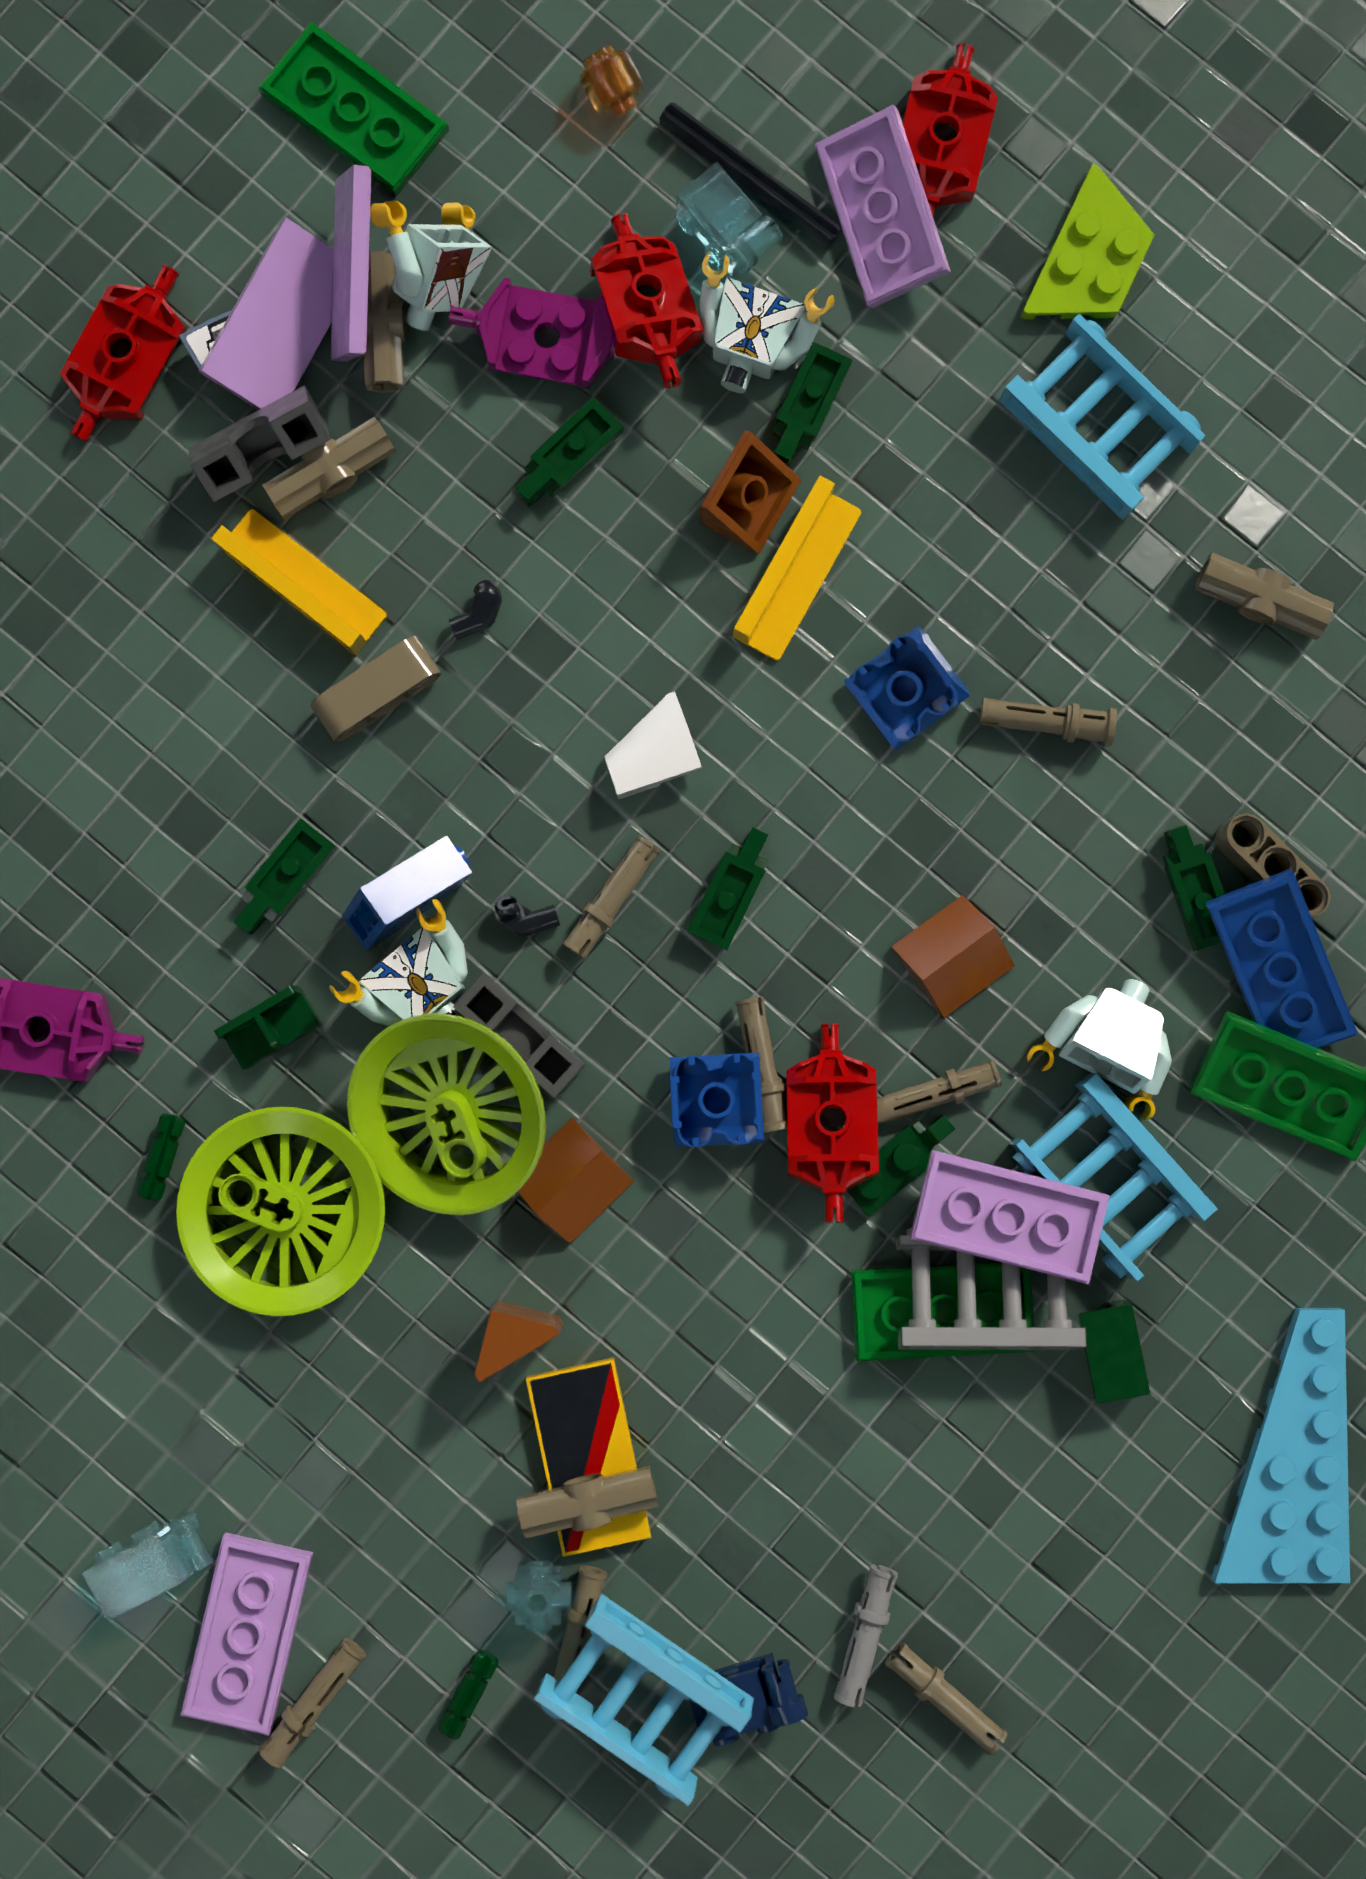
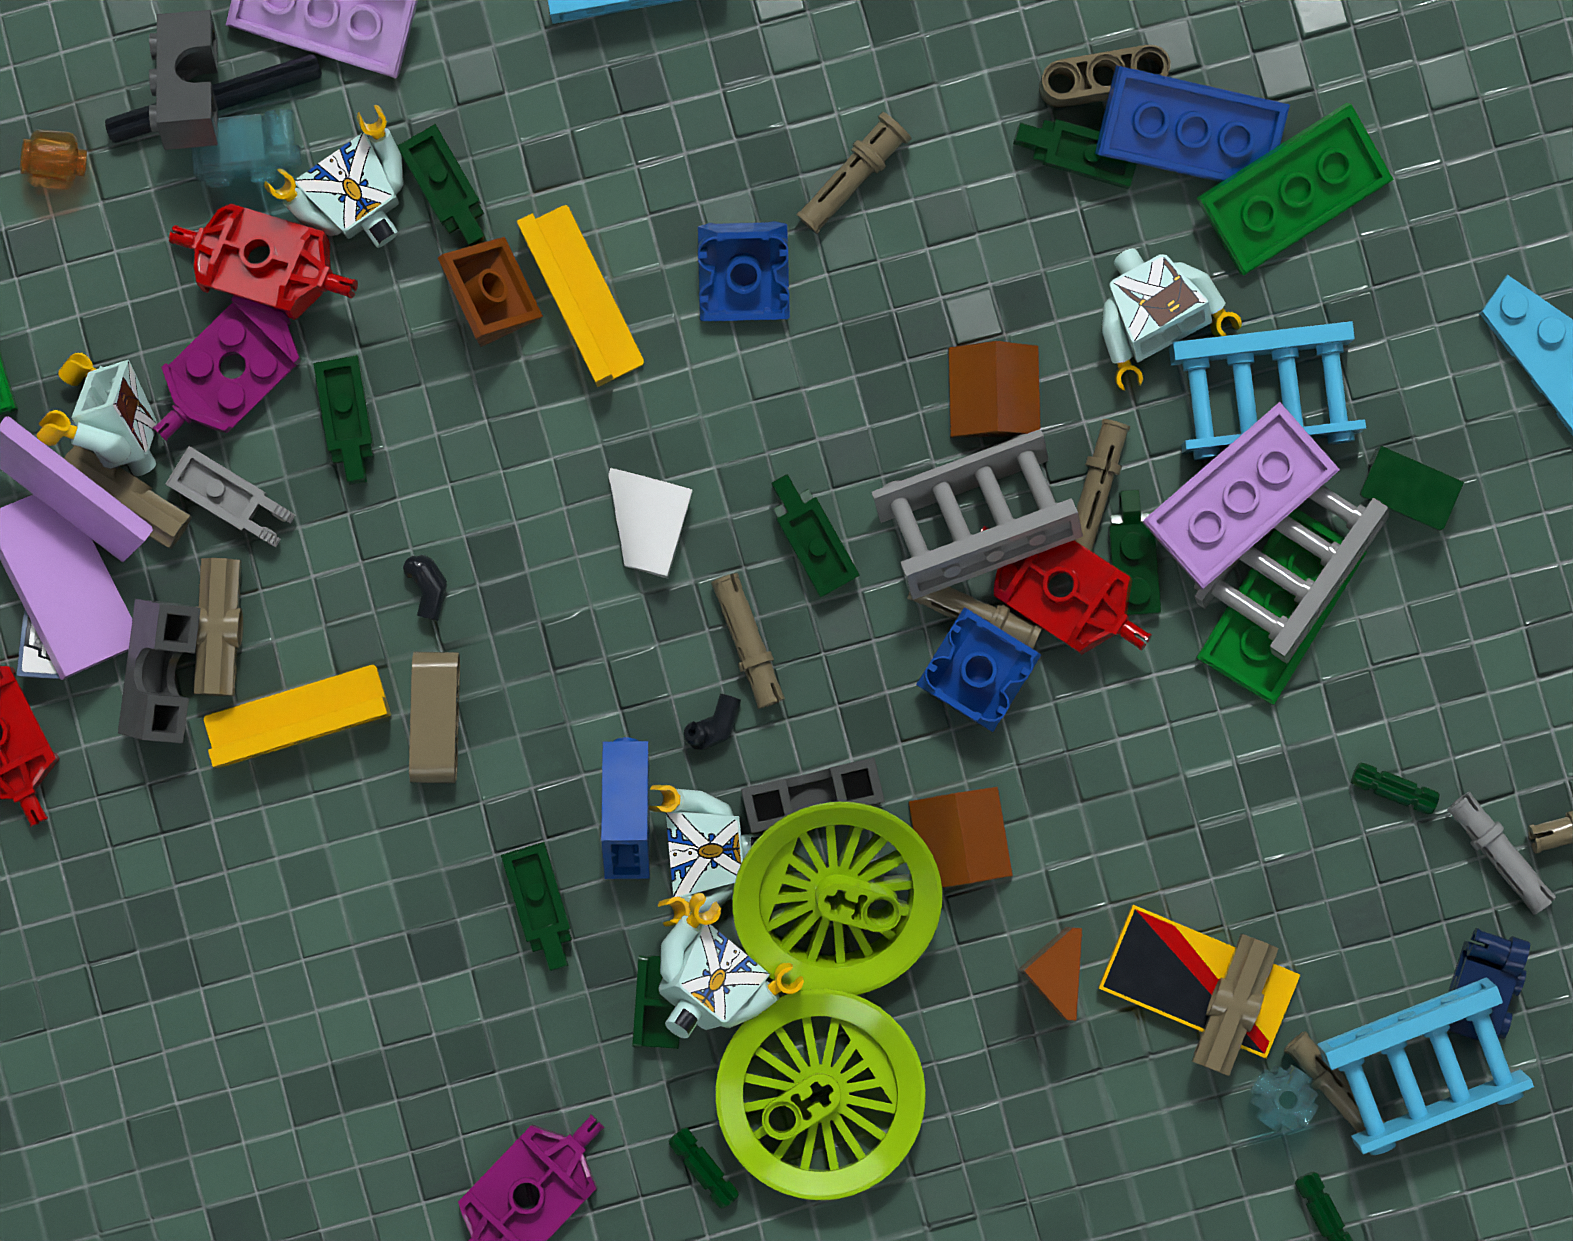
camera: 55 degrees left, 0 degrees up
none -> dark grey arch [149,10,218,150]
none -> light grey hinge [165,446,296,547]
none -> torso [659,893,804,1038]
none -> light grey fence [872,429,1083,600]
none -> dark green axle [1351,763,1440,814]

